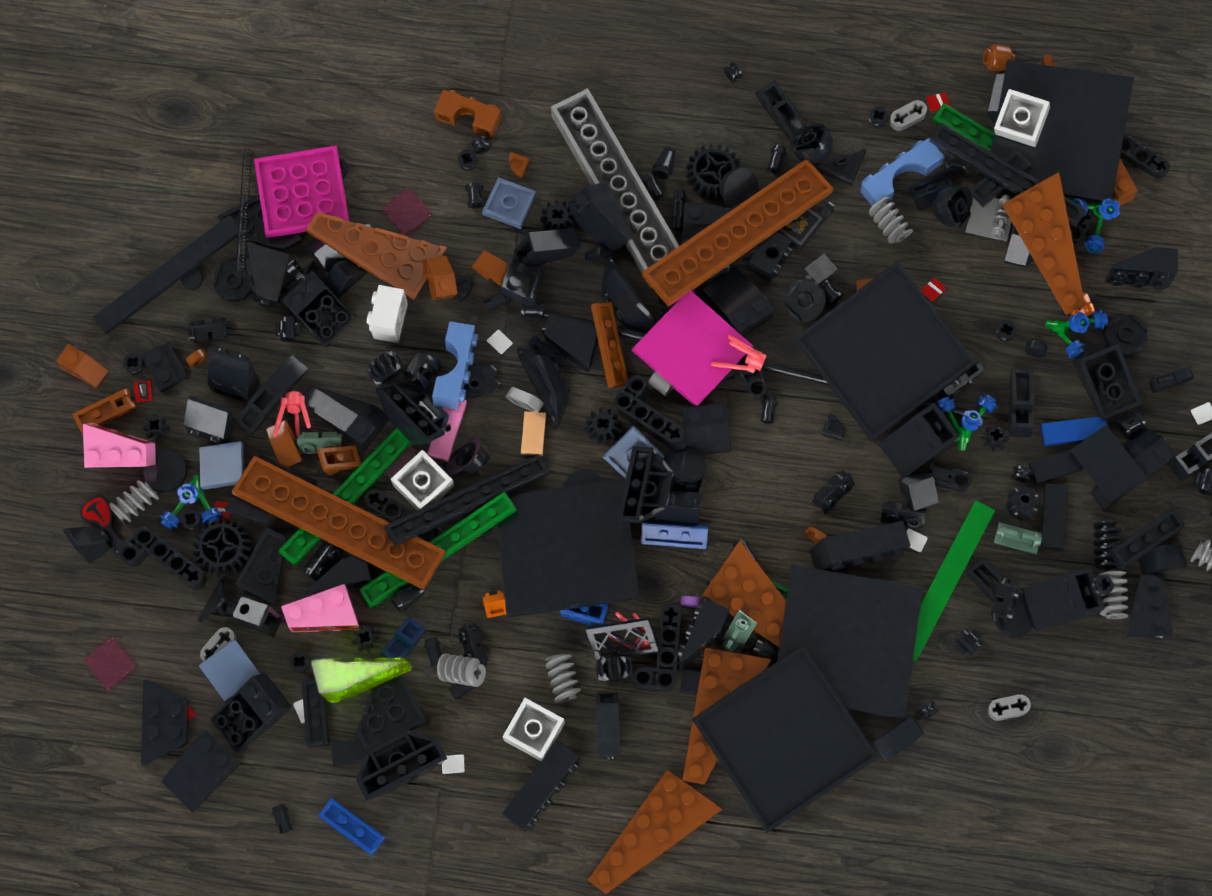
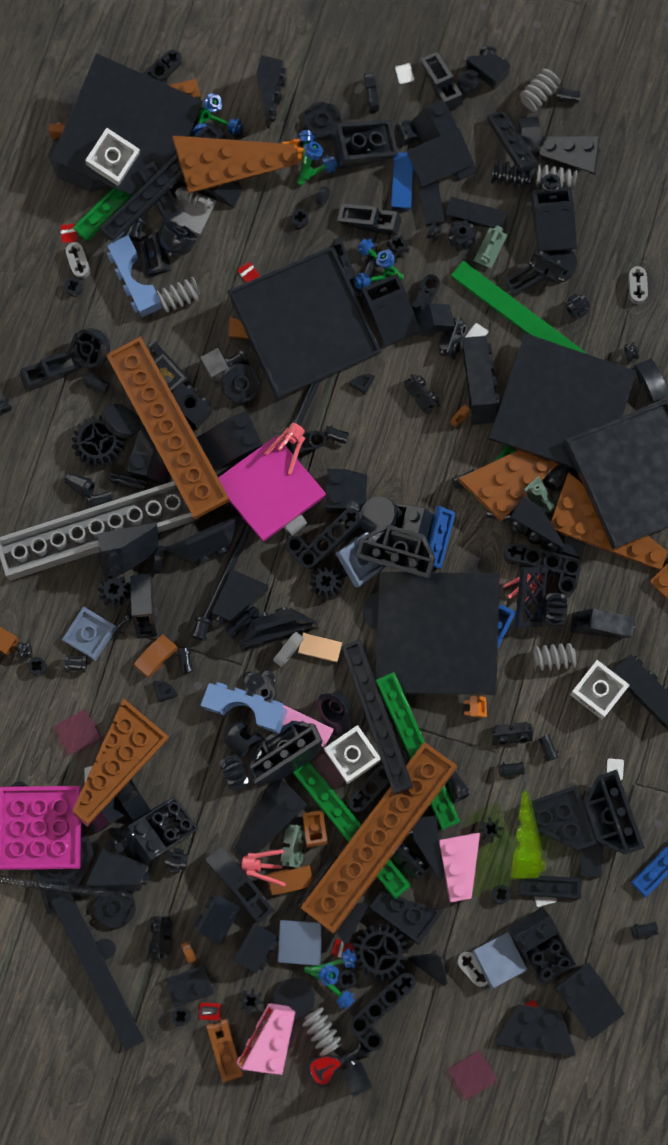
camera: 80 degrees left, 5 degrees up
dark orange slope [56,344,109,389] -> none
black torso [227,597,283,638] -> none
white brick [367,285,408,343] -> none
dark blue slope [381,617,426,667] -> none
dark orange slope [425,256,457,301] -> none
light grey piece [437,653,486,687] -> none
white sticker [487,330,513,354] -> none
black plate [498,258,544,307] -> none
dark orange tile [509,152,530,179] -> none
dark orange tile [591,302,628,388] -> none
medium lavender tile [681,596,703,608] -> none
black tile [817,149,866,185] -> none
dark orange head [983,44,1015,72] -> none

